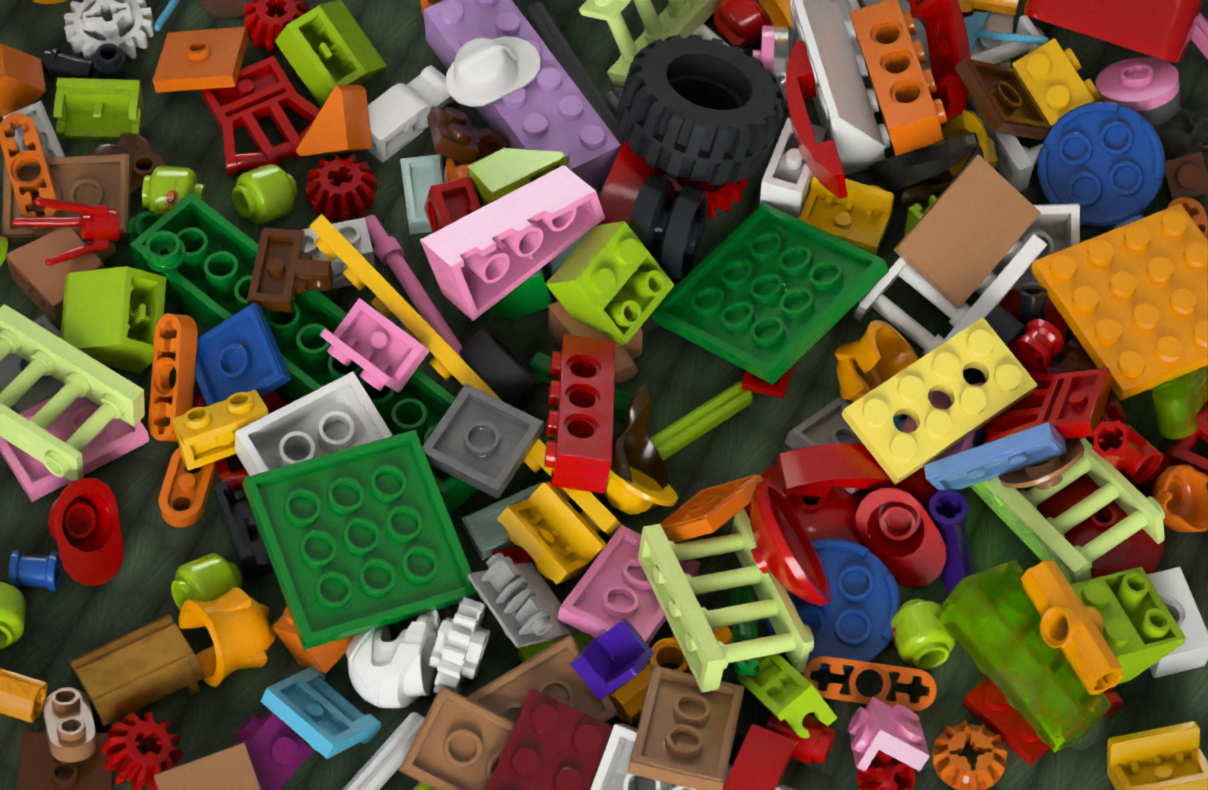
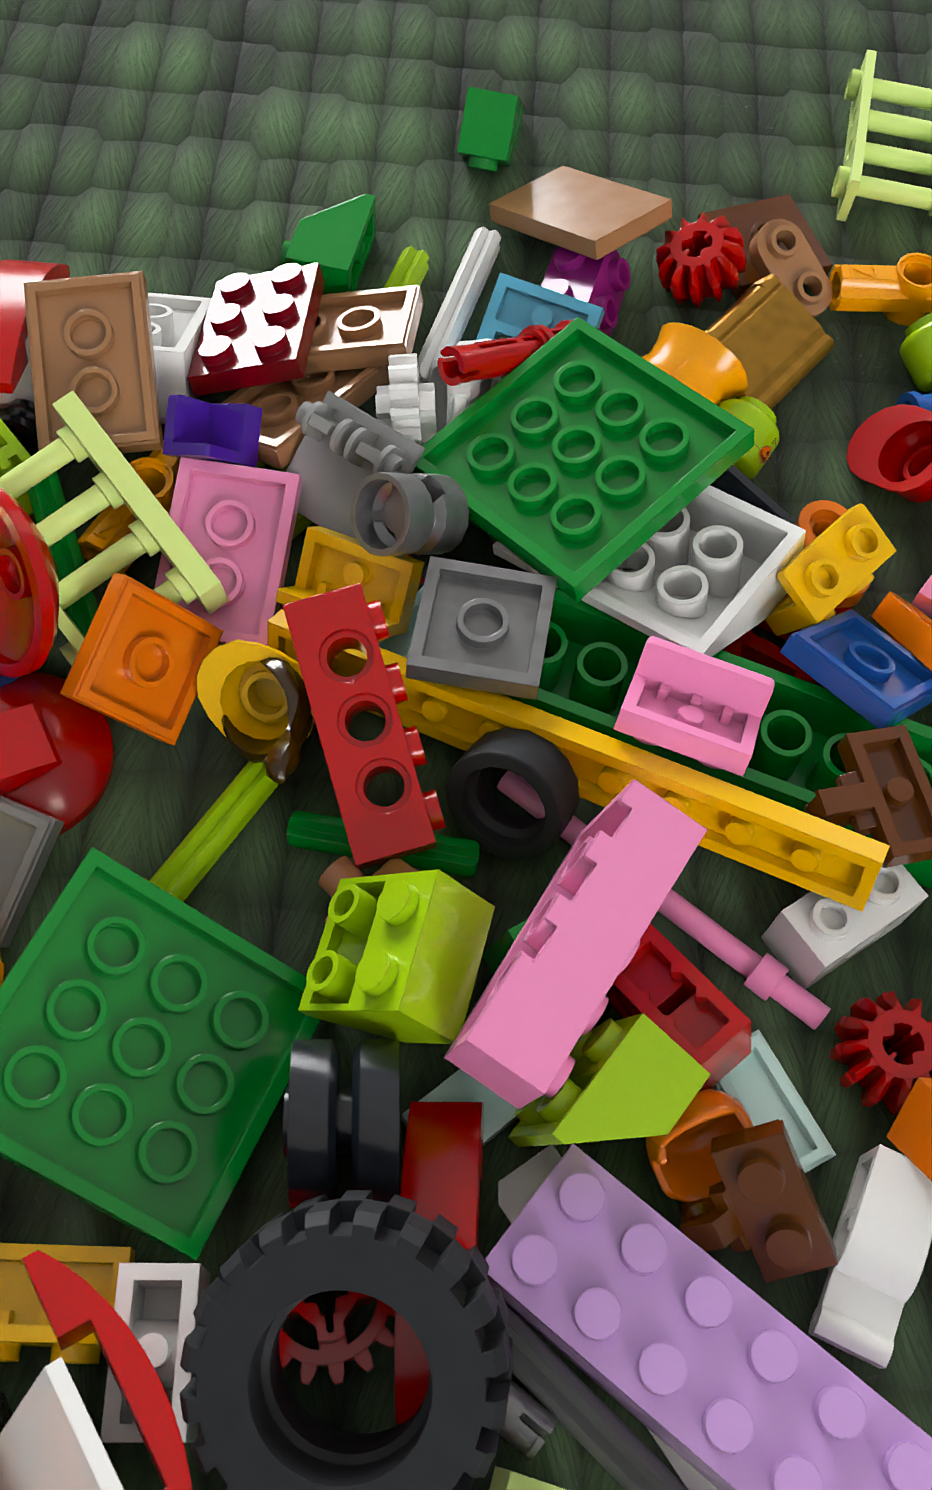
camera: 155 degrees right, 5 degrees up
white piece [446,37,541,107] -> none
none -> flat silver wheel [350,472,469,557]
none -> red pin [437,319,574,386]

